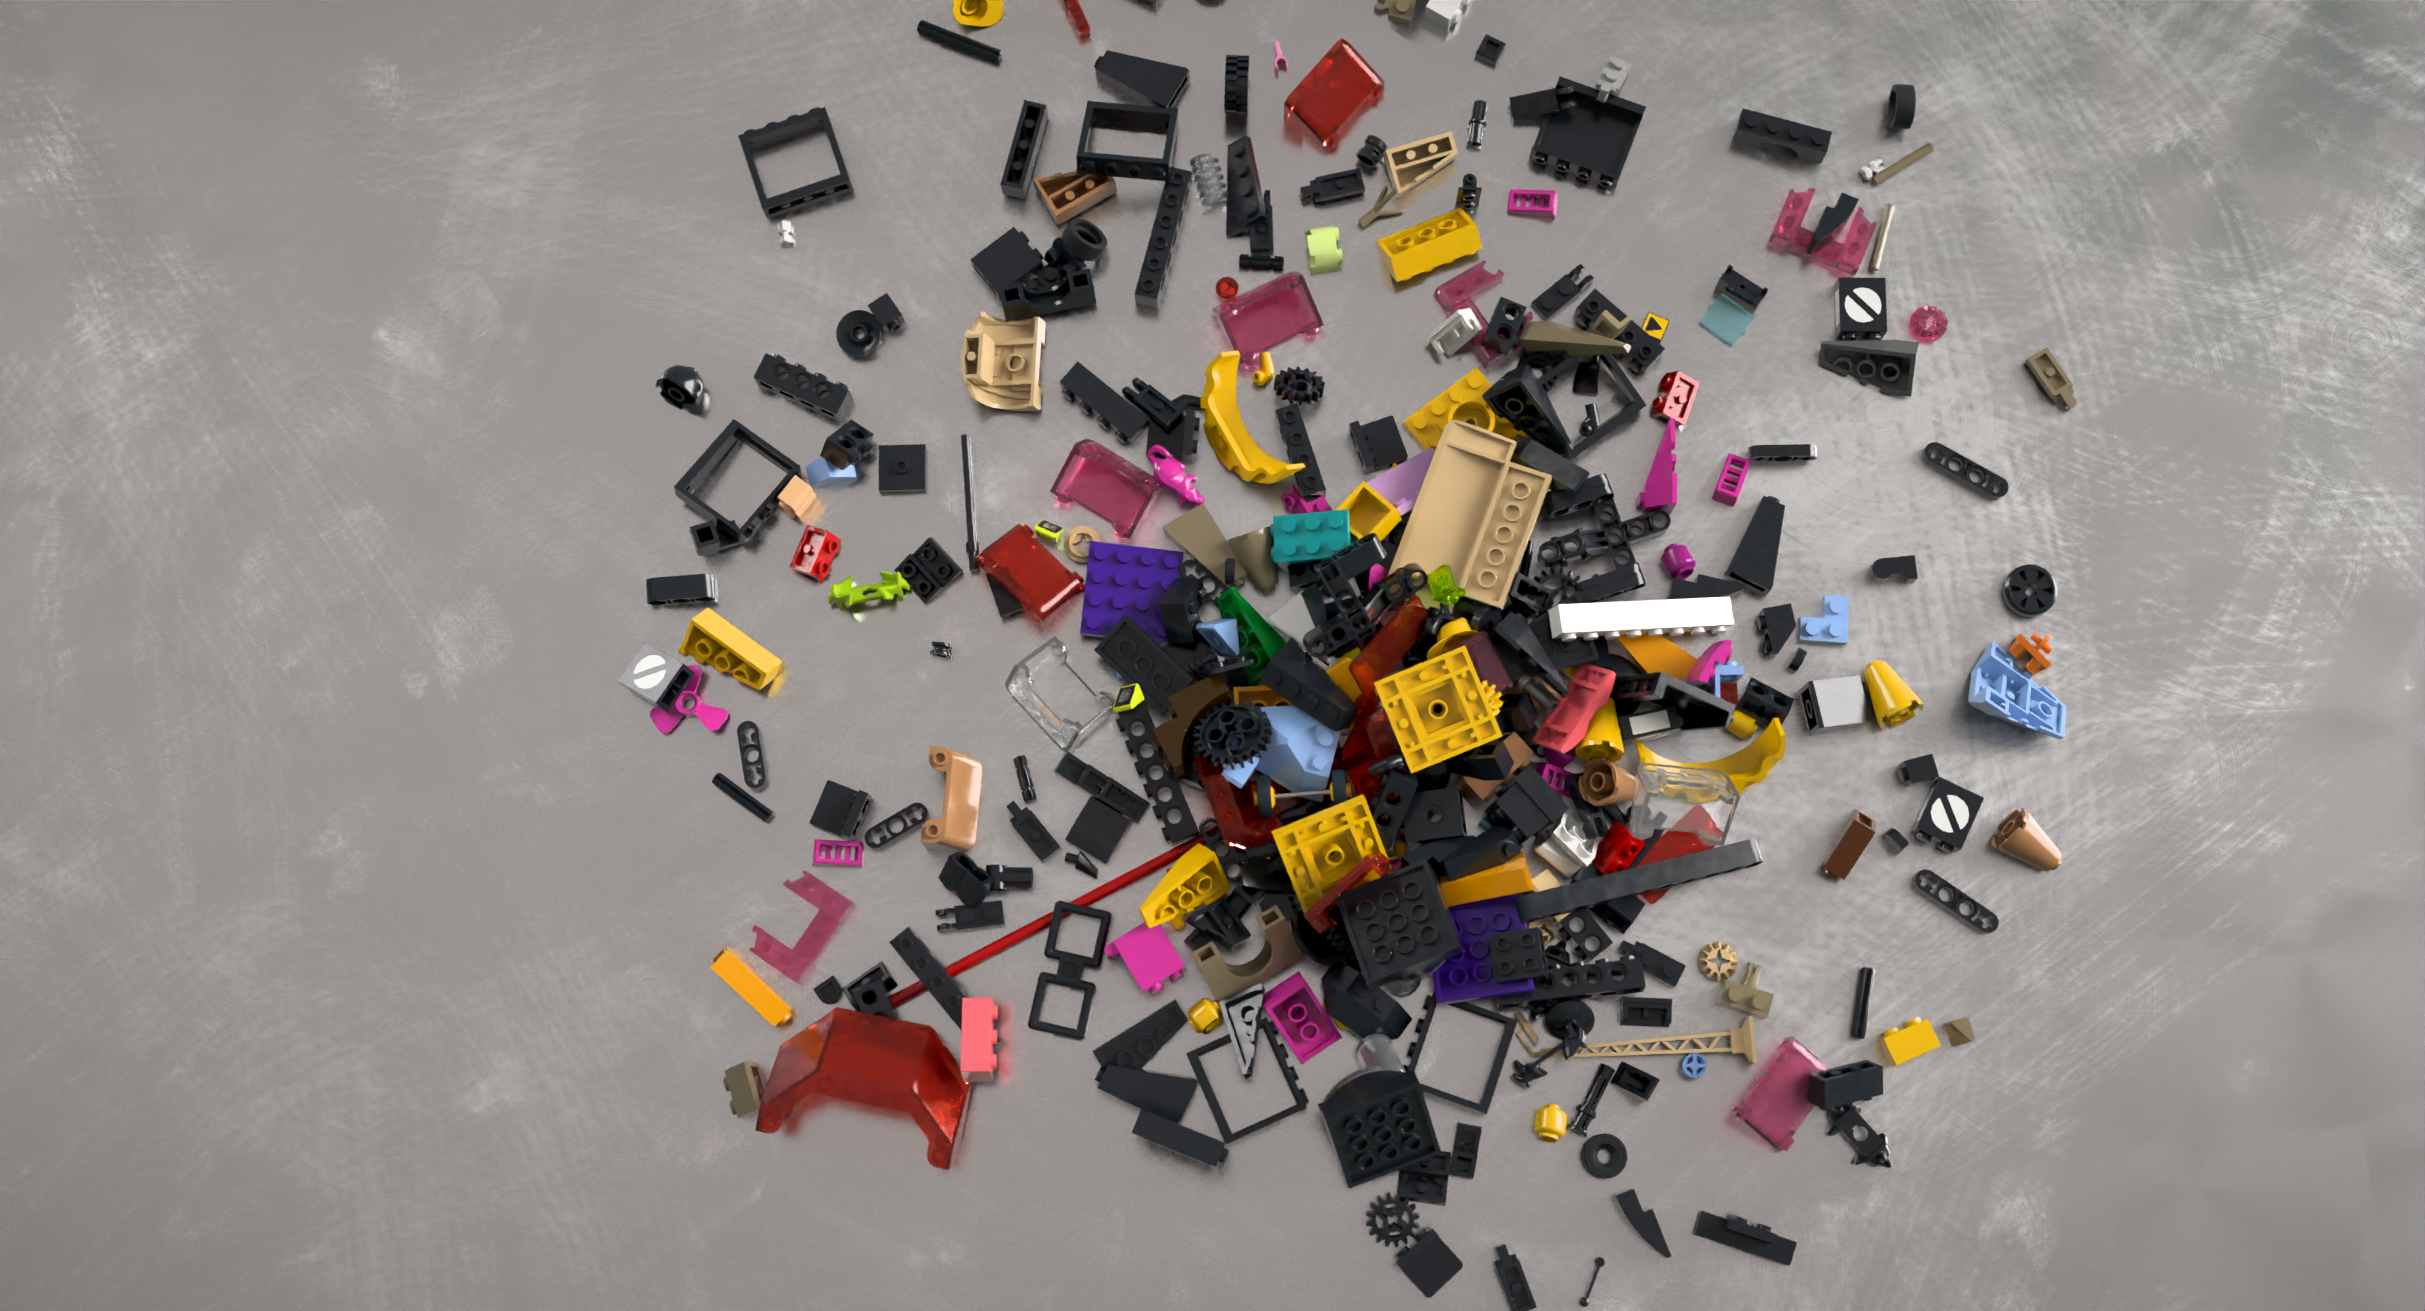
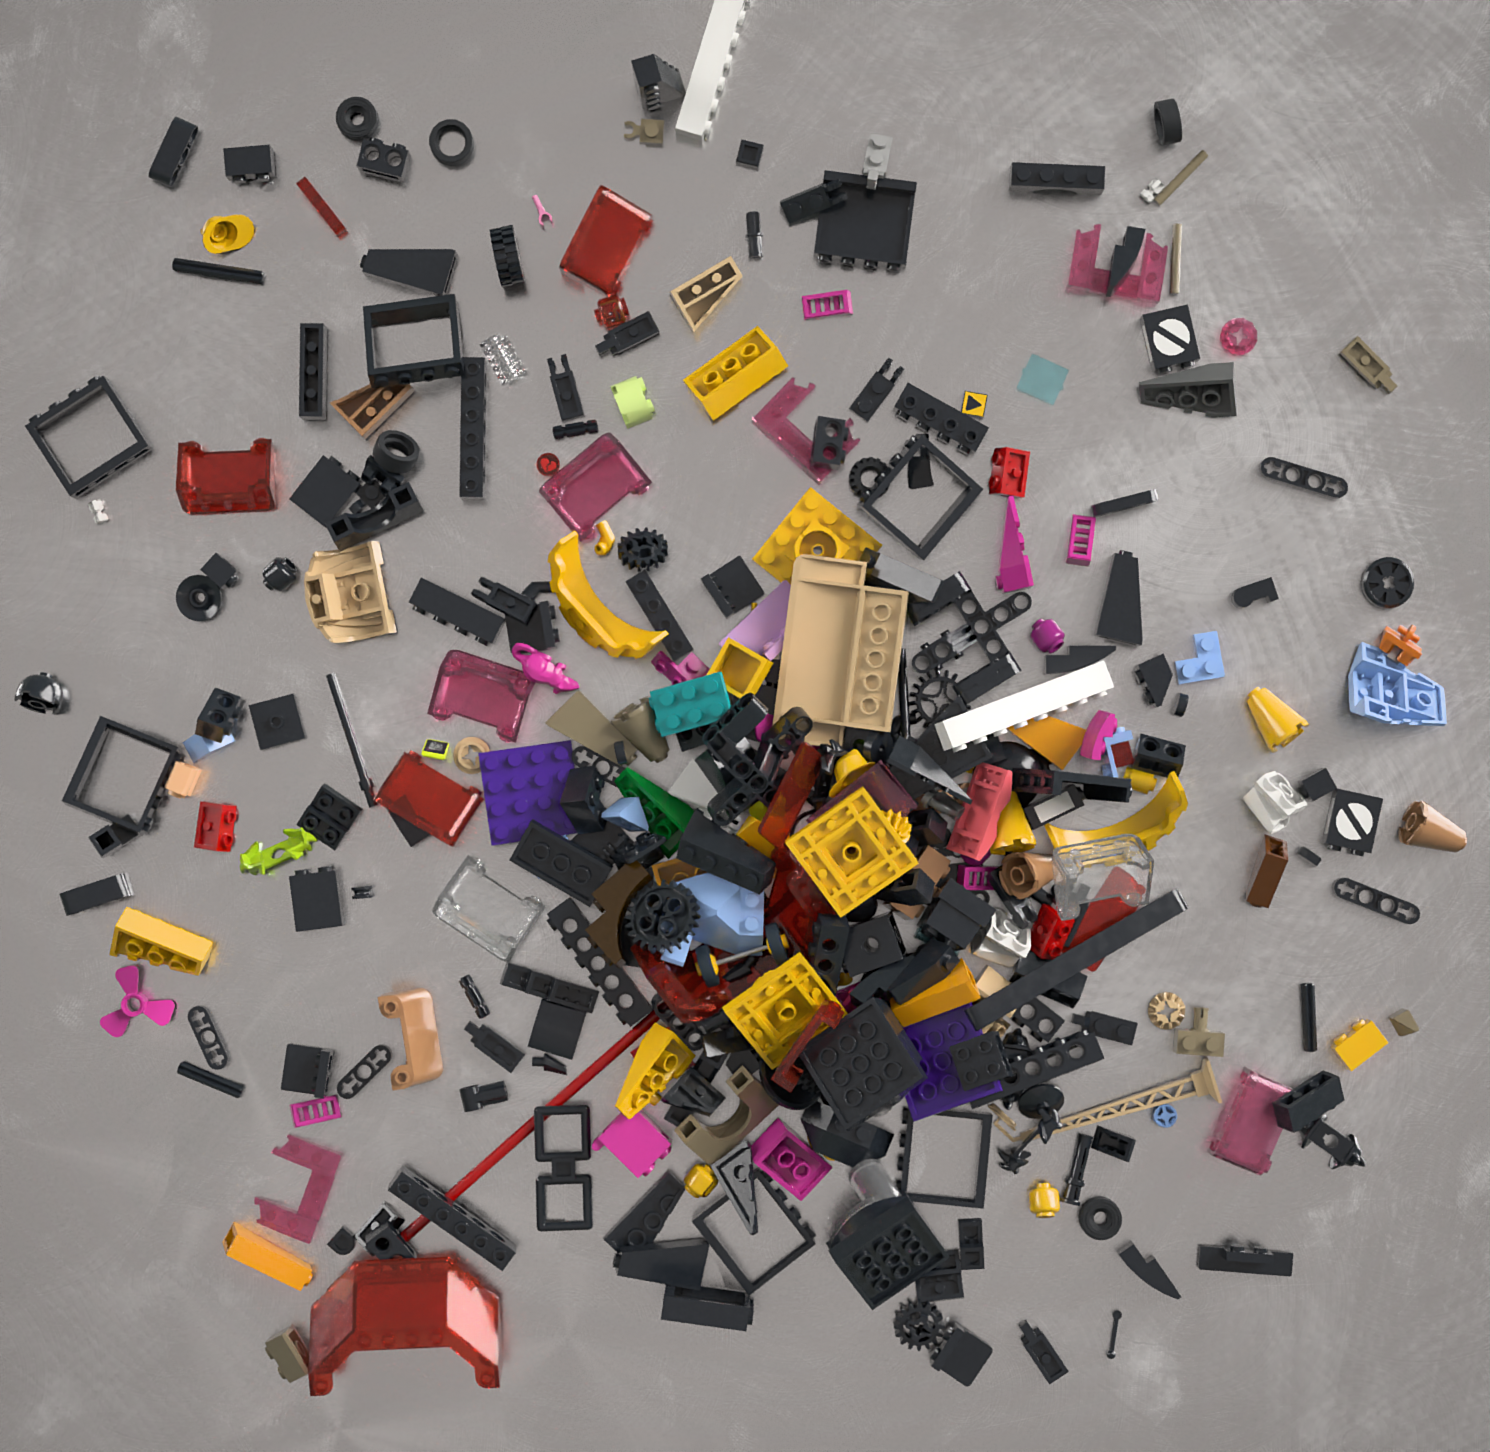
camera: 15 degrees left, 10 degrees up
brick [617,642,695,713] -> none
black brick [753,353,852,421] -> none
black hinge [935,900,1005,931] -> none
black brick [939,851,994,907] -> none
coral wedge [961,998,998,1082] -> none
slope [1113,683,1145,713] -> none
black wing [1226,136,1267,237] -> none
black wheel [1356,135,1387,167] -> none
dark tan plant [1358,186,1403,227] -> none
black arm [1368,753,1406,777] -> none
white hinge [1426,308,1483,356] -> none
clear neon green bracket [1427,564,1466,605] -> none
black hinge [1455,174,1482,209] -> none
black wedge [1482,364,1573,455] -> none
black slope [1508,573,1554,613] -> none
dark tan wedge [1520,320,1631,356] -> none
black arm [1579,403,1600,437] -> none
dark tan panel [1590,310,1632,339] -> none
black hinge [1620,997,1672,1027] -> none
black hinge [1716,265,1769,312] -> none
slope [1799,675,1873,736] -> none
none -> clear red windscreen [176,438,275,515]
none -> black head [262,557,297,592]
none -> black brick [289,866,345,932]
none -> clear red head [594,294,630,328]
none -> white piece [1243,771,1308,834]

